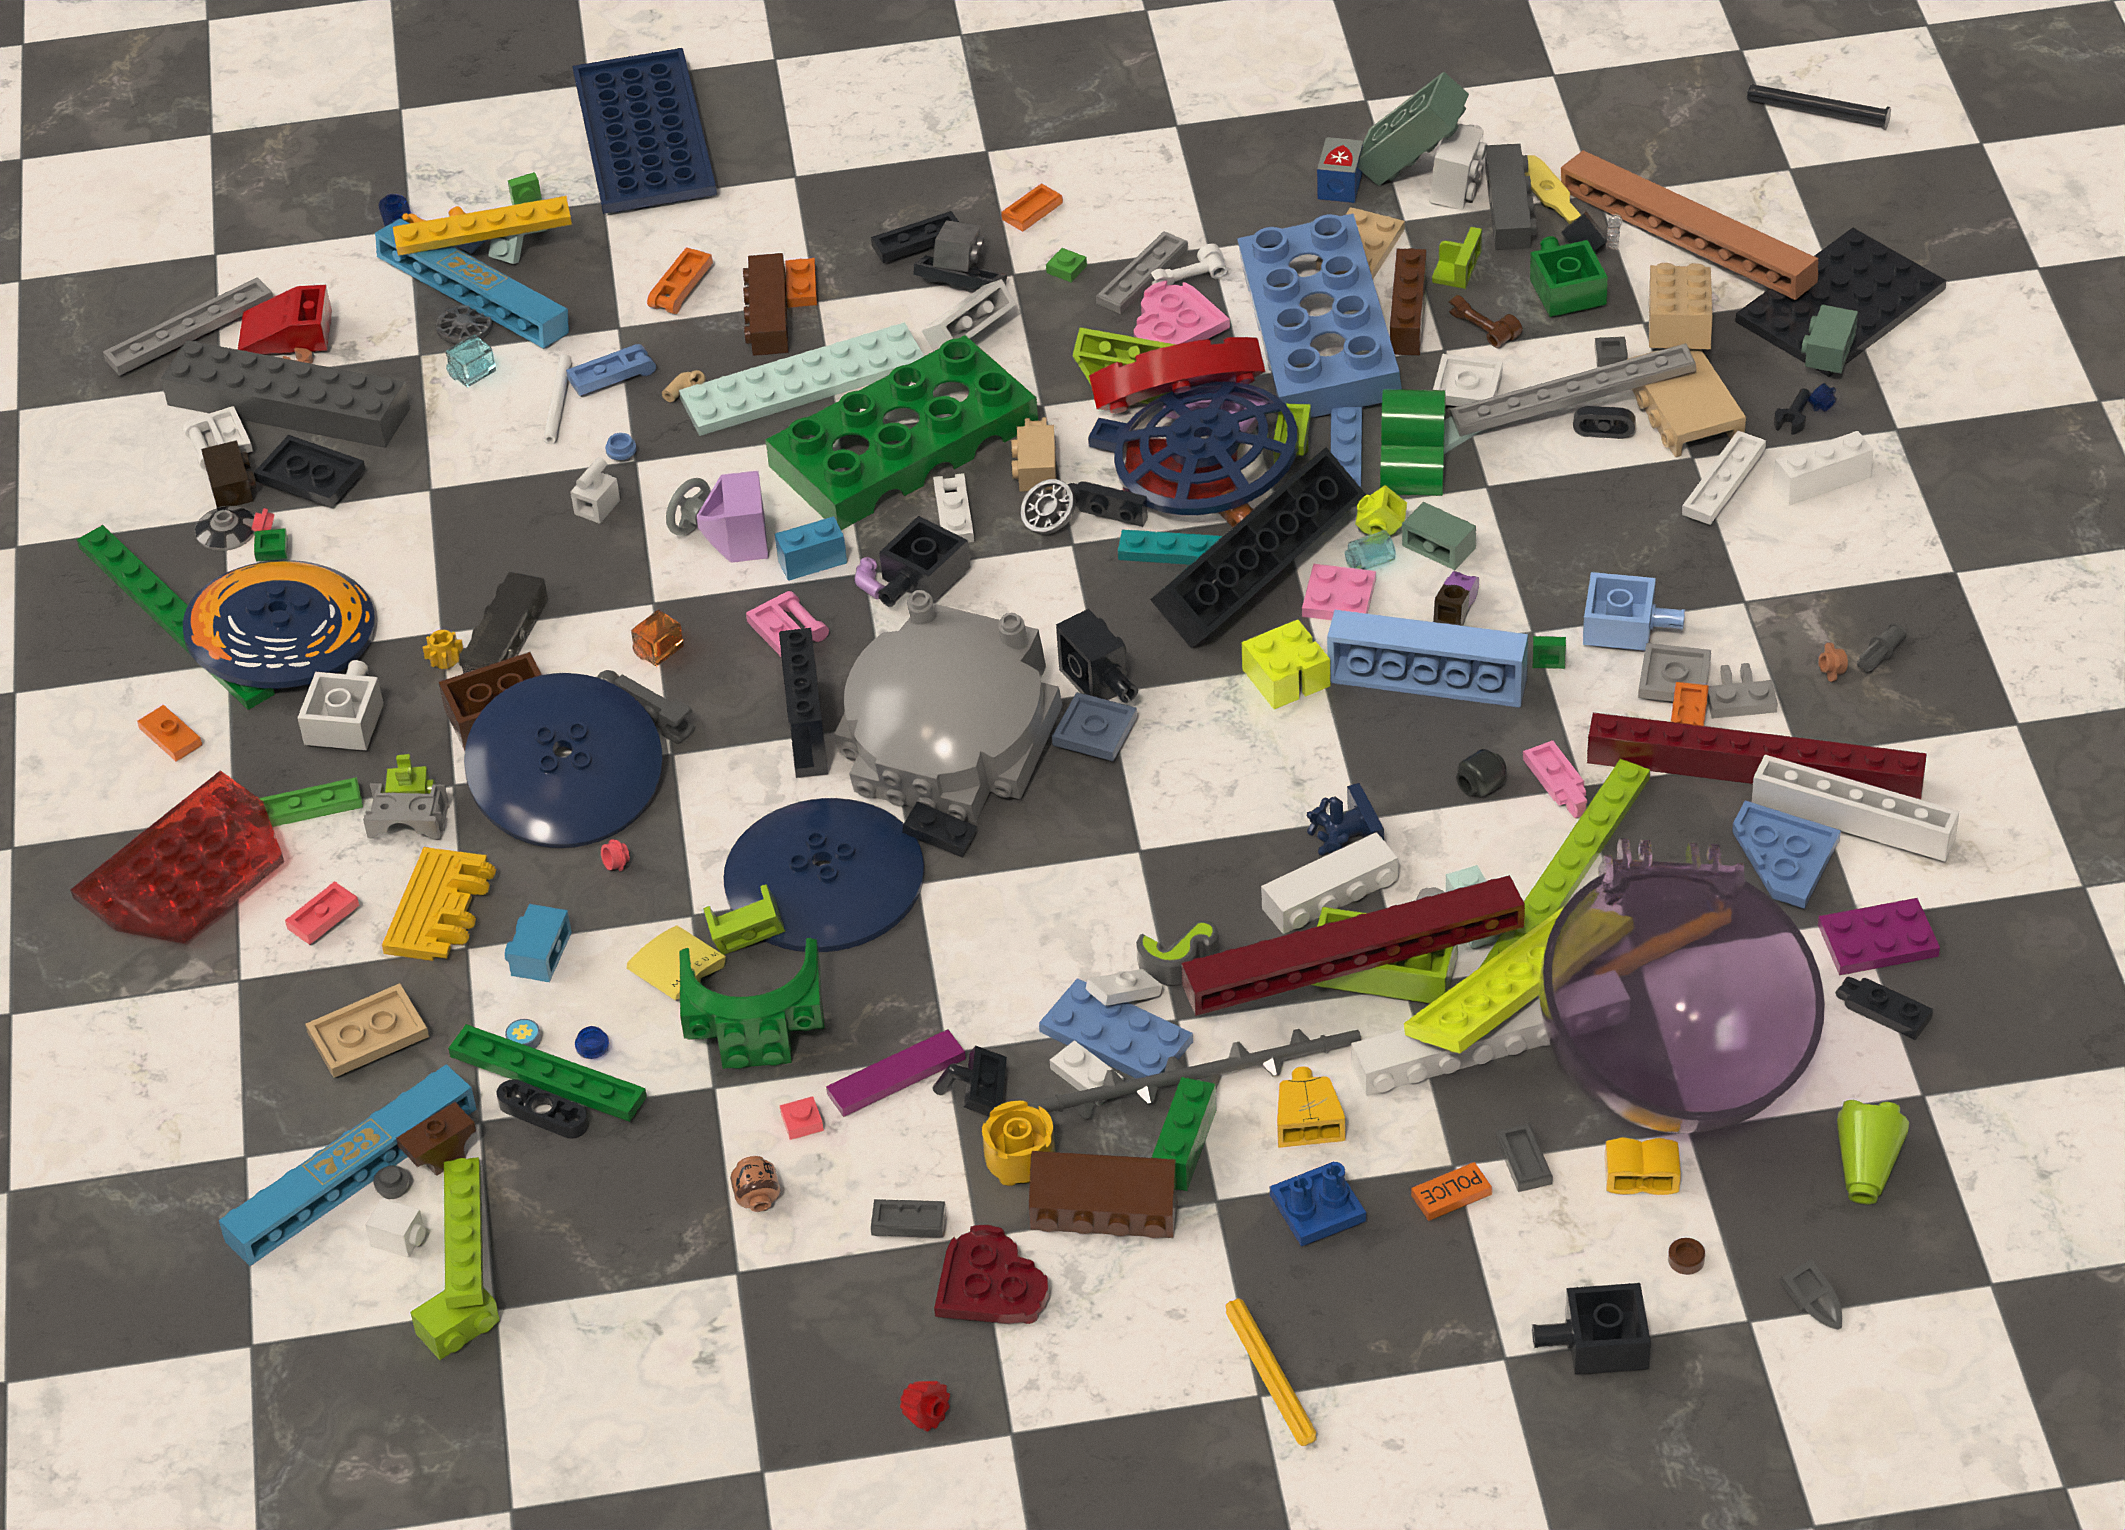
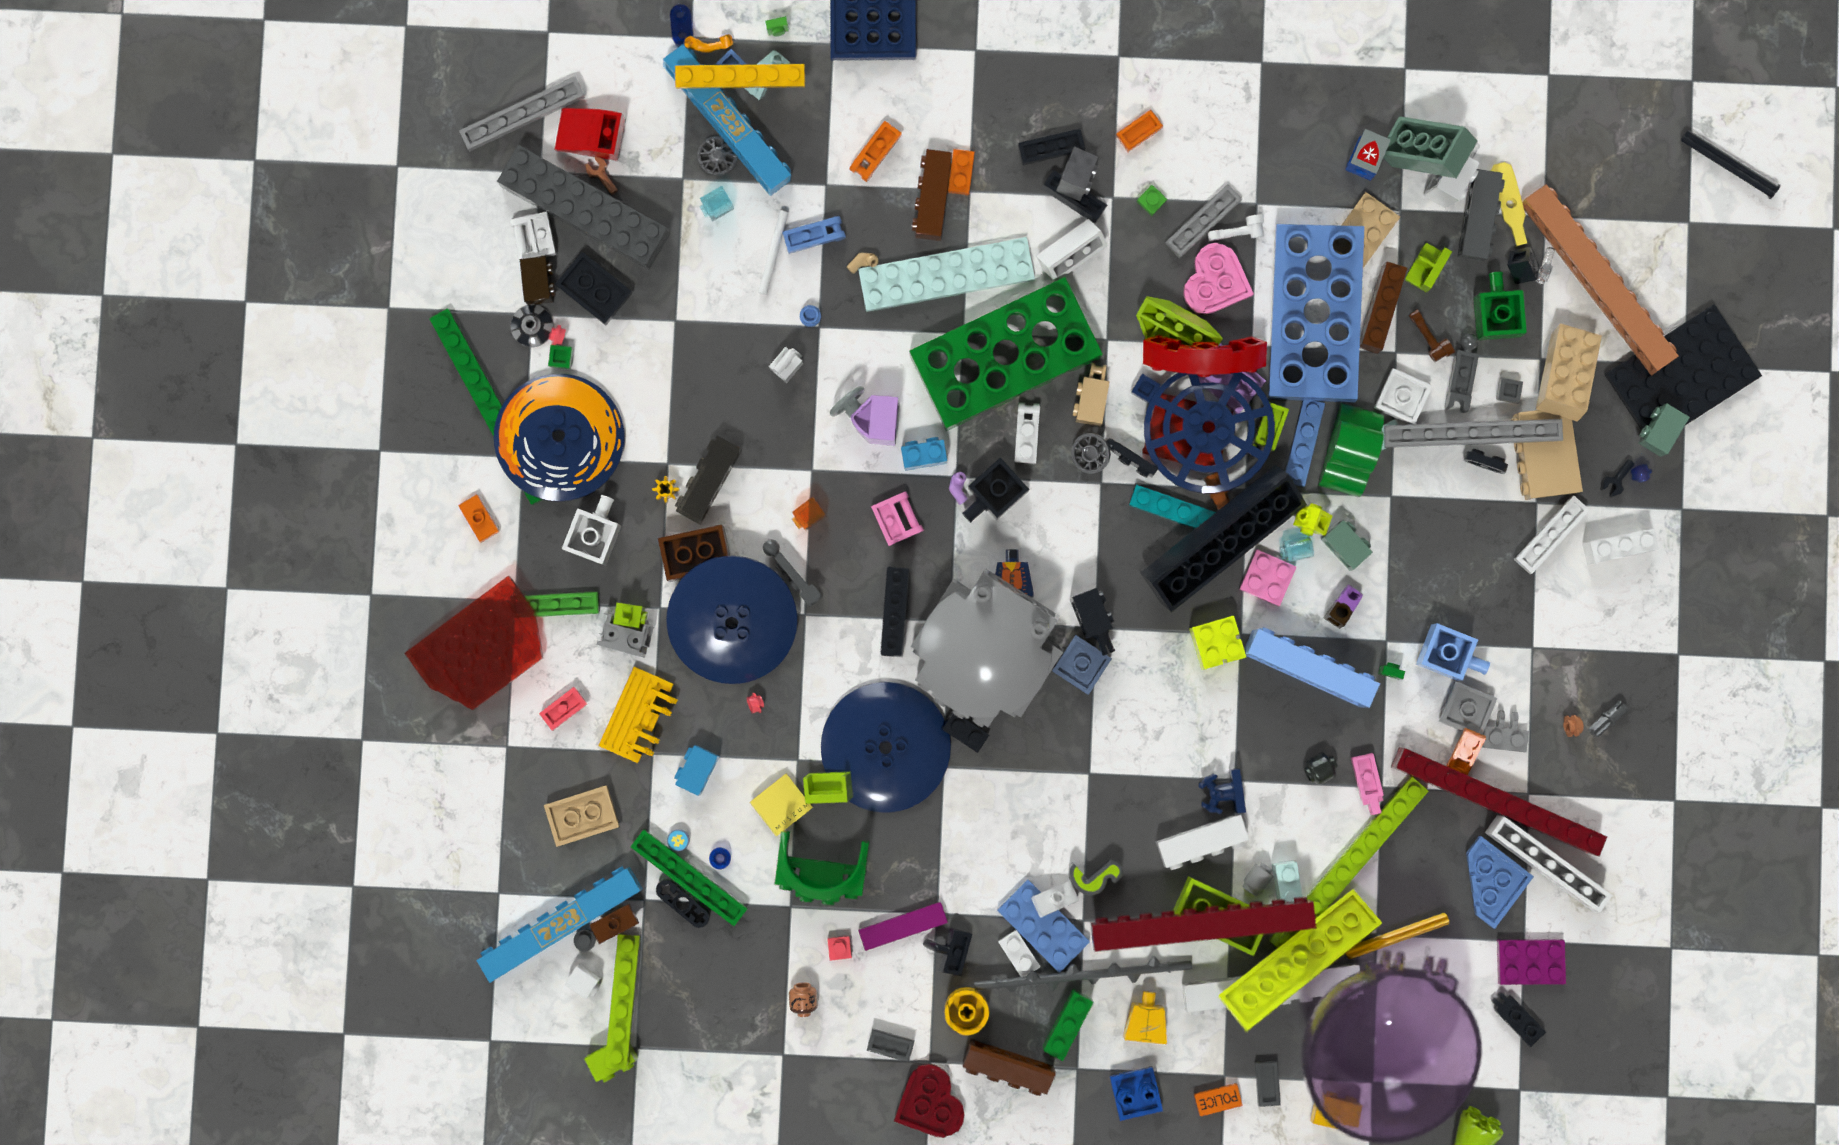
camera: 15 degrees right, 40 degrees up
none -> dark grey plate [1444,334,1479,413]

